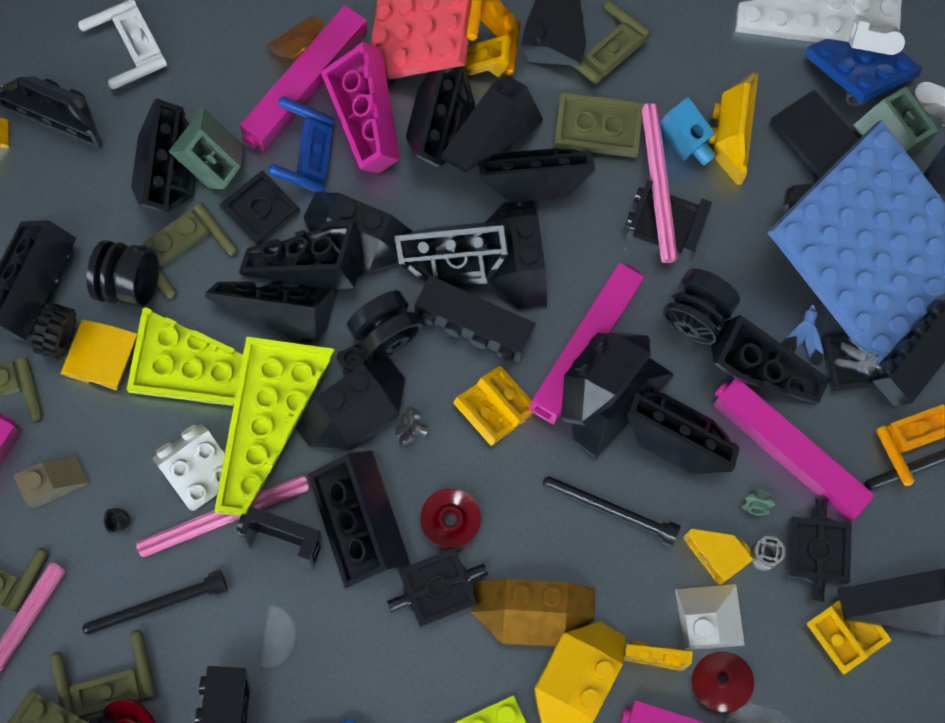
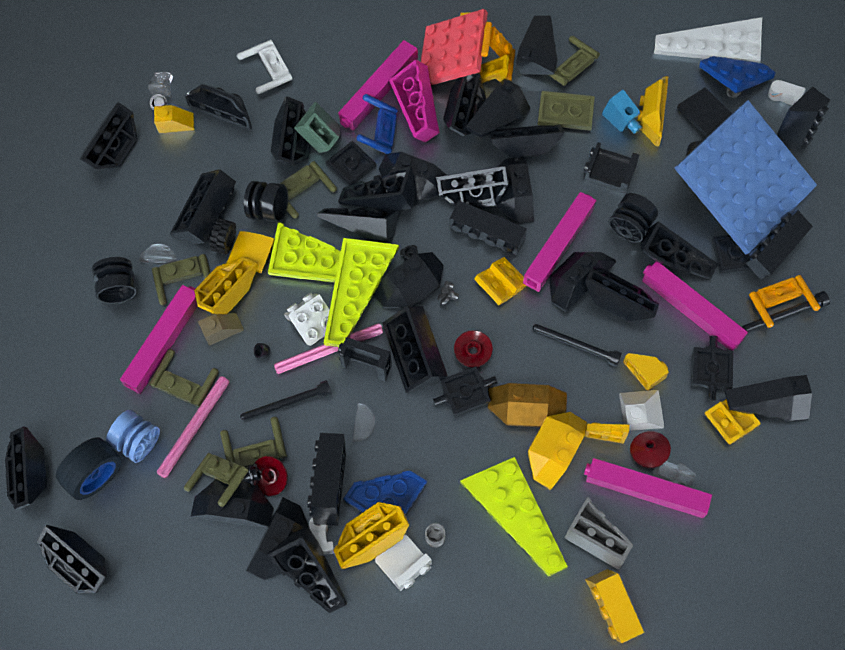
camera: 10 degrees right, 5 degrees down
clear orange plate [266,16,325,59] -> none
black wheel [347,290,423,361] -> none
black wedge [561,333,651,426] -> none
bright pink axle [642,103,678,263] -> none
sand green plate [742,490,775,516] -> none
light grey wheel [750,536,785,571] -> none
medium blue piece [781,304,823,366] -> none
clear piece [835,338,882,376] -> none
white leg [848,15,905,55] -> none
sand green slope [852,87,939,156] -> none
none -> yellow wedge [194,257,258,315]

